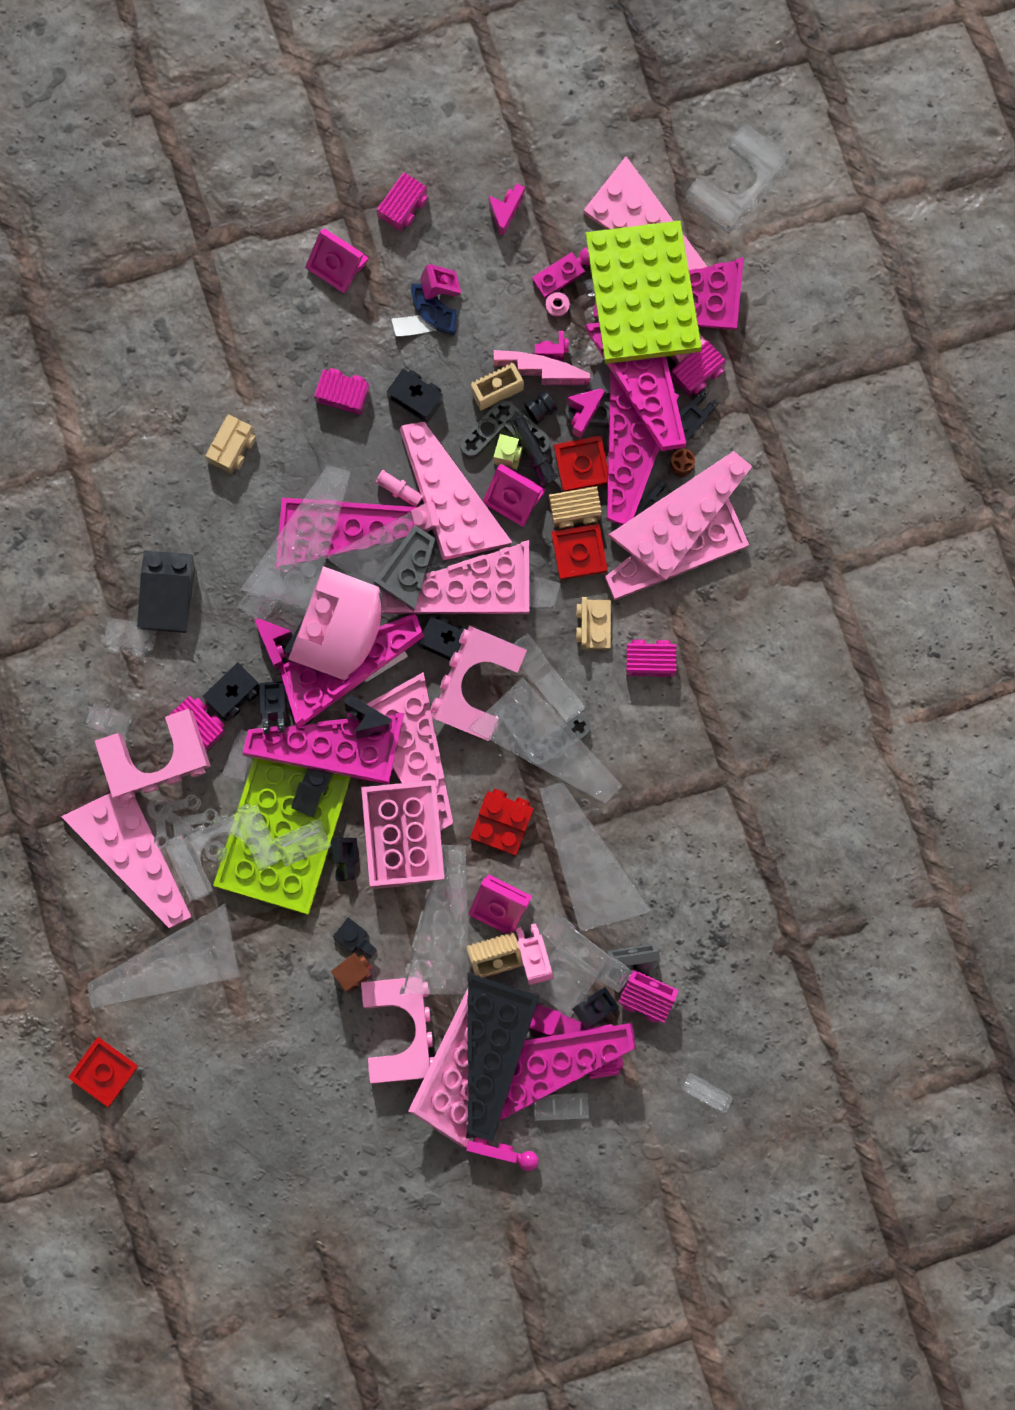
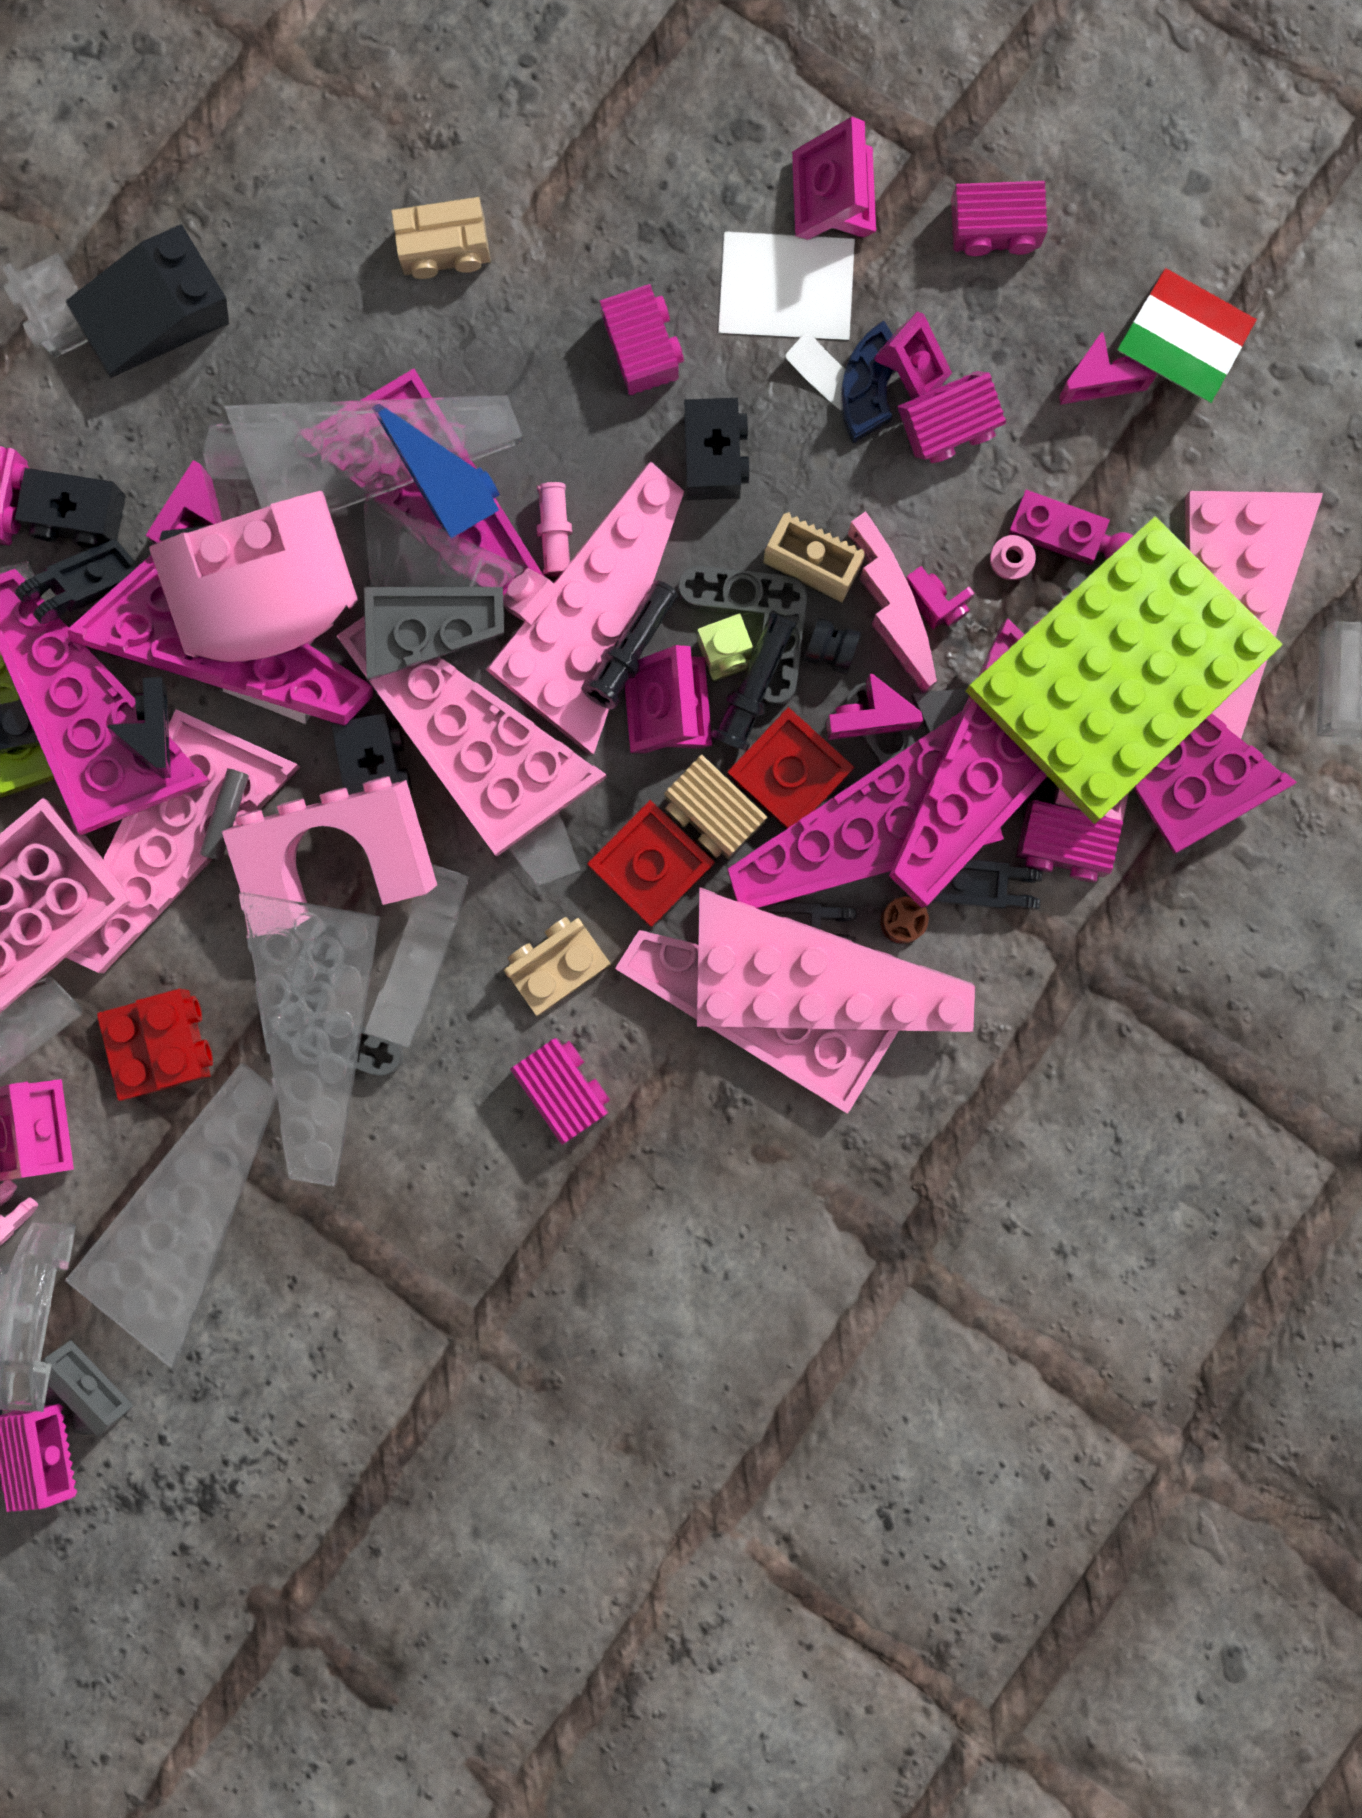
camera: 60 degrees right, 5 degrees up
none -> dark grey piece [199,768,249,862]
none -> blue slope [372,404,500,538]
none -> black pin [581,580,678,709]
none -> white sticker [719,232,855,340]
none -> dark pink brick [897,371,1006,463]
none -> sticker [1117,268,1257,403]

